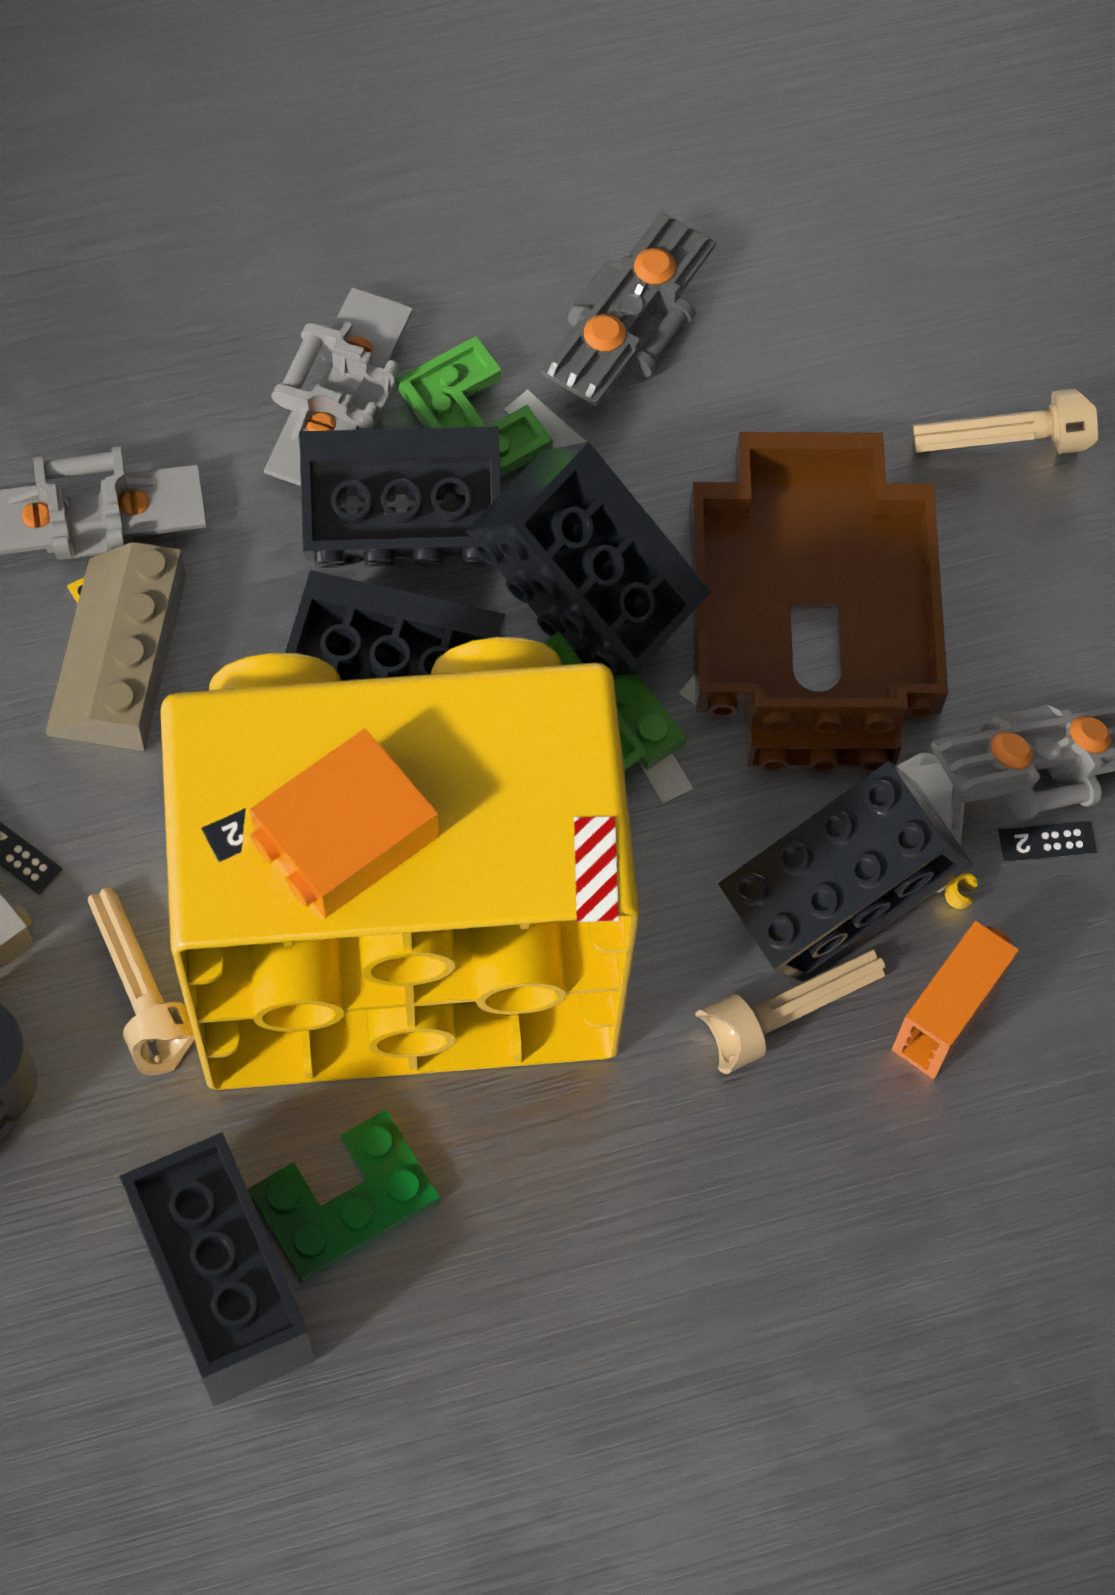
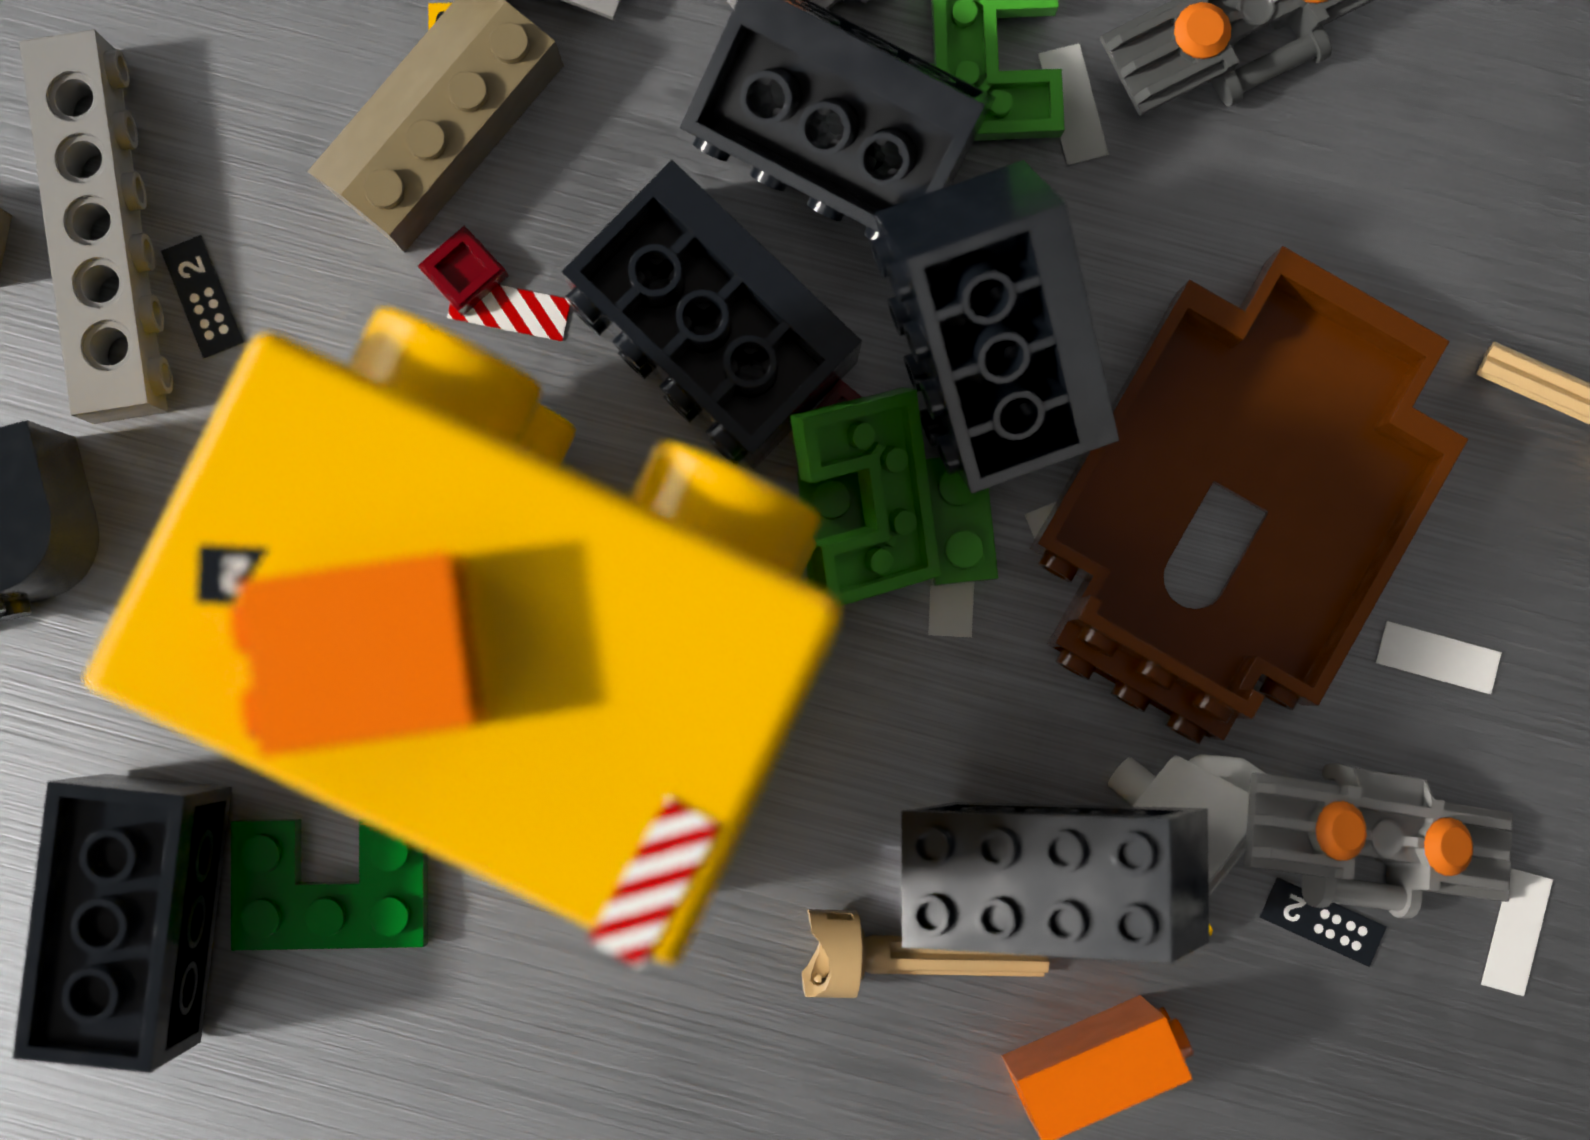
camera: 30 degrees right, 20 degrees up
none -> white sticker [1376,621,1502,695]

